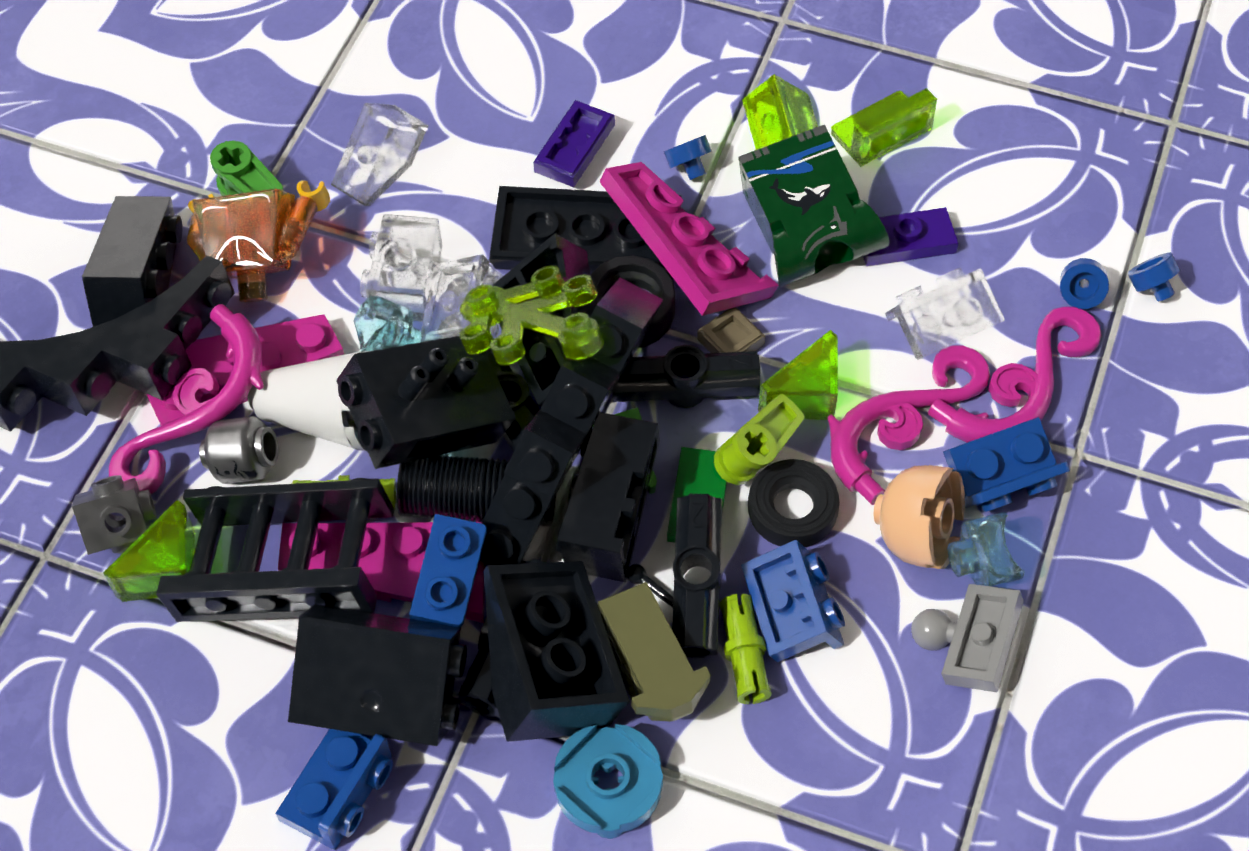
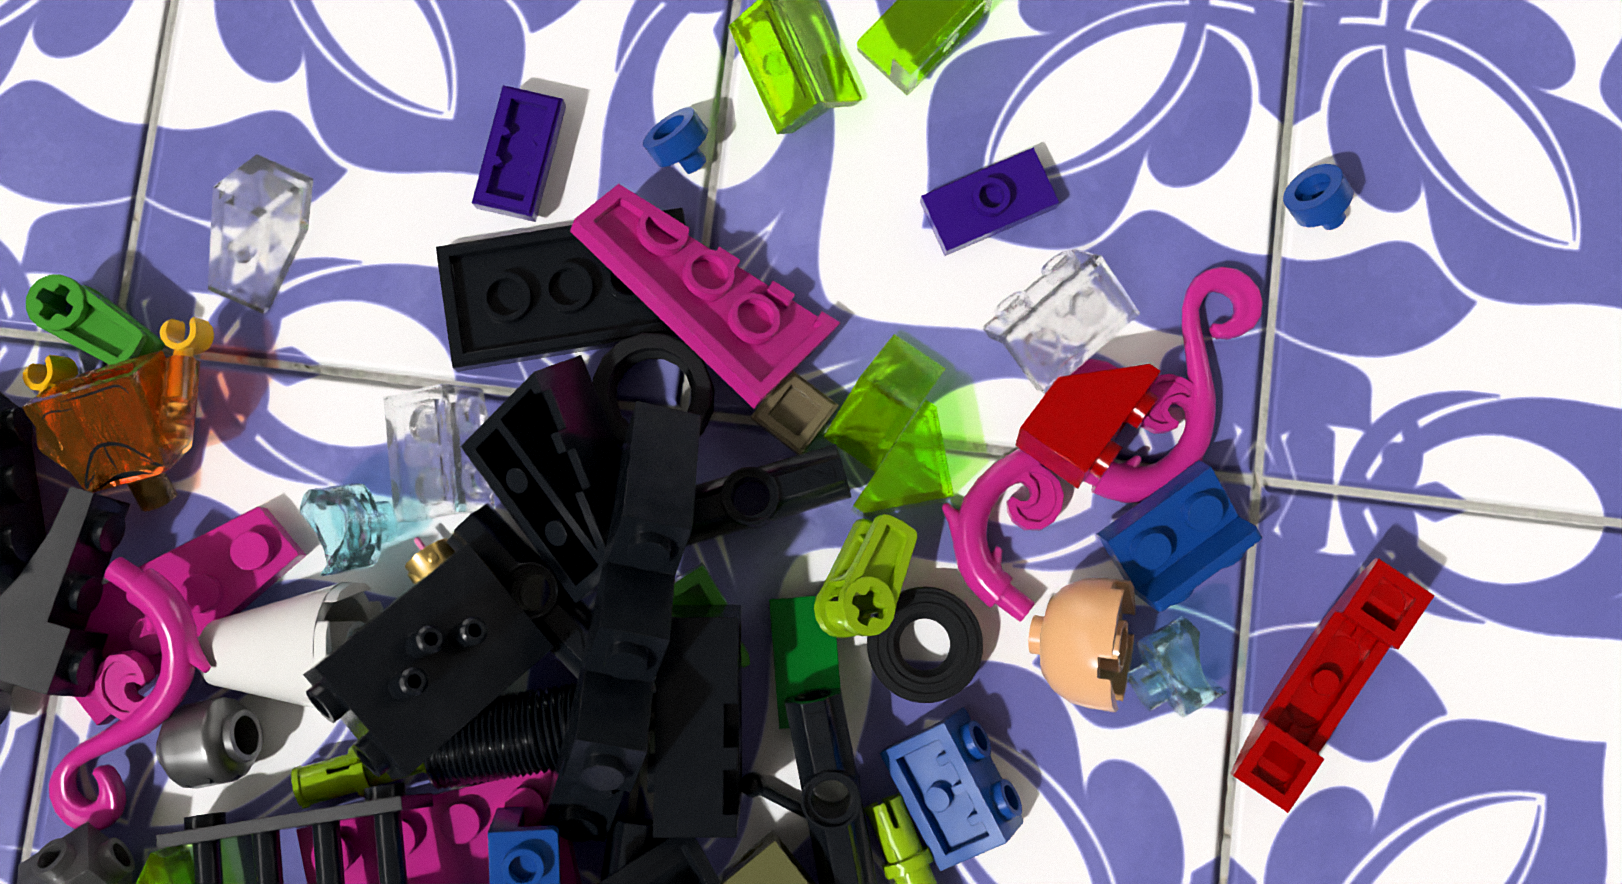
camera: 15 degrees left, 25 degrees up
clear brick [360,214,443,322] -> none
clear neon green plant [459,266,604,365] -> none
dark green piece [738,124,889,287] -> none
light grey plate [911,584,1024,693] -> none
blue tile [1060,258,1109,309] -> none
none -> clear neon green slope [824,334,946,472]
none -> red slope [1015,364,1161,489]
none -> red slope [1230,558,1435,813]

